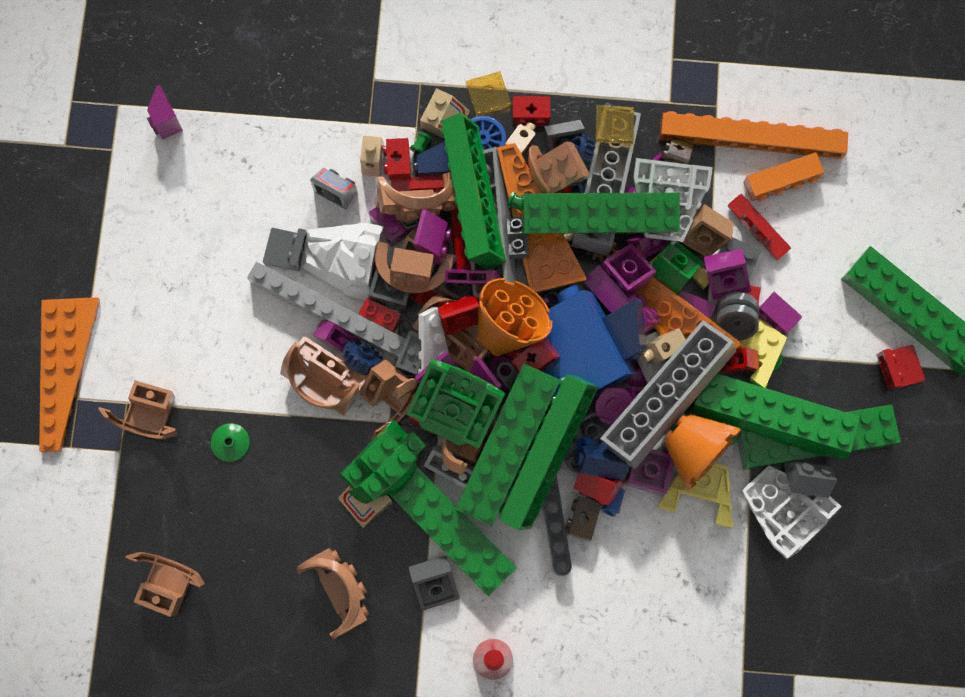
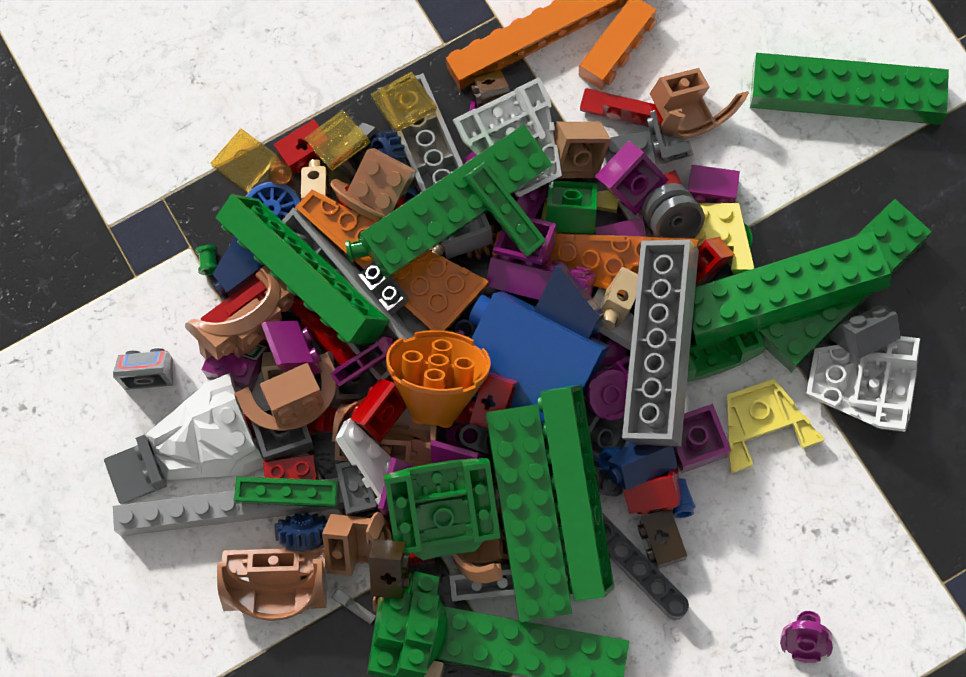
camera: 25 degrees left, 5 degrees down
magenta slope [313,319,361,352] -> none
tan torso [360,136,384,176] -> none
red brick [383,138,411,181] -> none
tan slope [420,88,470,139] -> none
orange cone [664,414,741,491] -> none
red bracket [876,345,925,391] -> none
none -> green tile [234,477,339,508]
none -> clear orange cone [268,158,292,185]
none -> clear yellow tile [304,110,370,171]
none -> light grey bar [331,589,376,624]
none -> dark brown brick [369,539,411,599]
none -> green tile [463,161,546,257]
none -> dark grey bracket [647,110,694,163]
none -> nougat piece [649,68,749,139]
none -> magenta tile [780,611,834,663]

